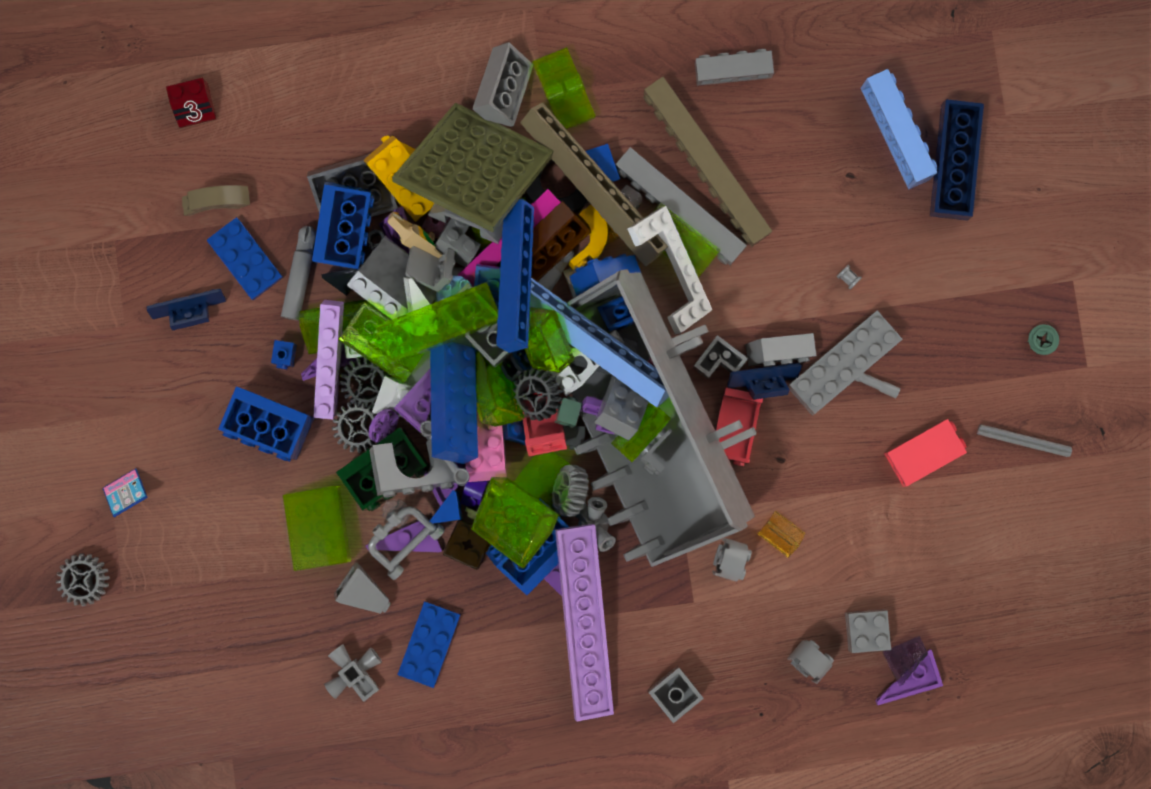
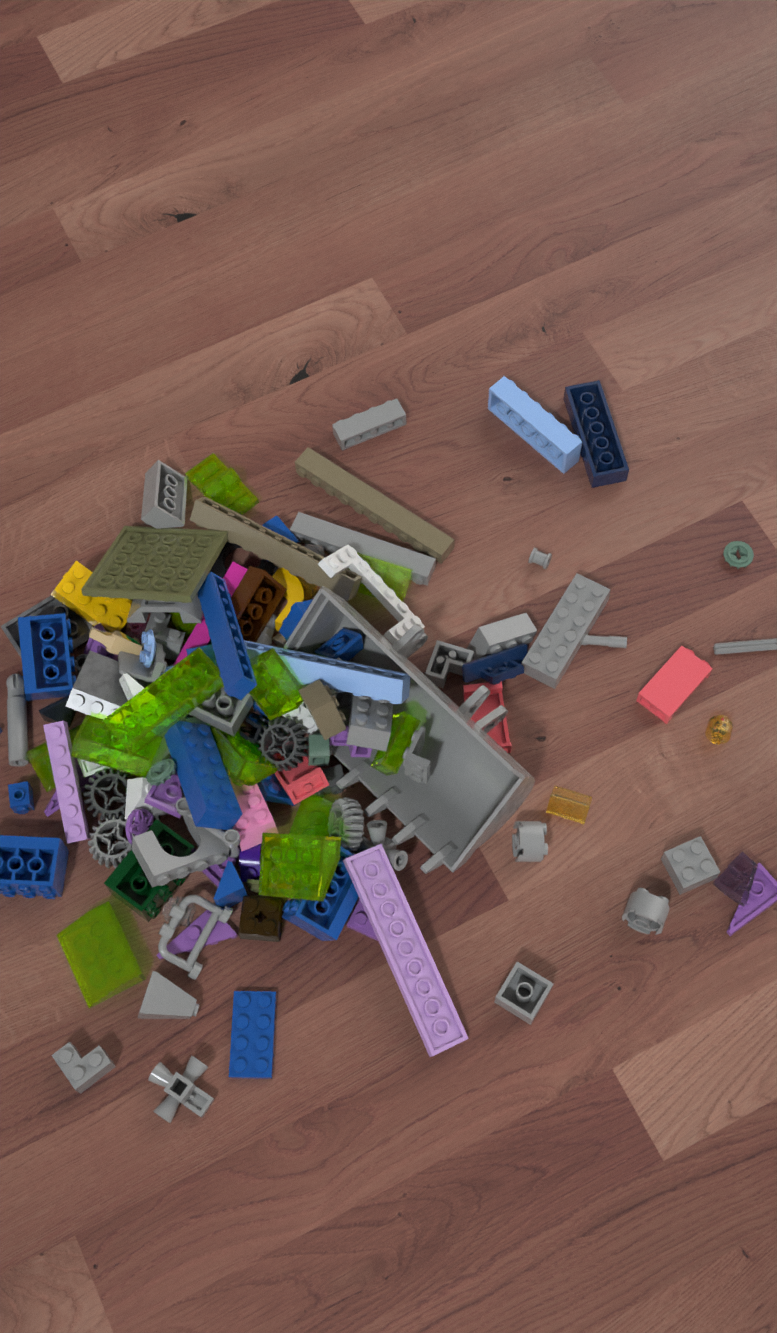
camera: 20 degrees left, 20 degrees down
none -> light grey brick [52,1042,116,1094]
none -> light blue dish [139,629,156,668]
none -> sand green gear [146,759,177,786]
none -> dark tan brick [298,679,346,740]
none -> clear yellow head [705,715,733,745]

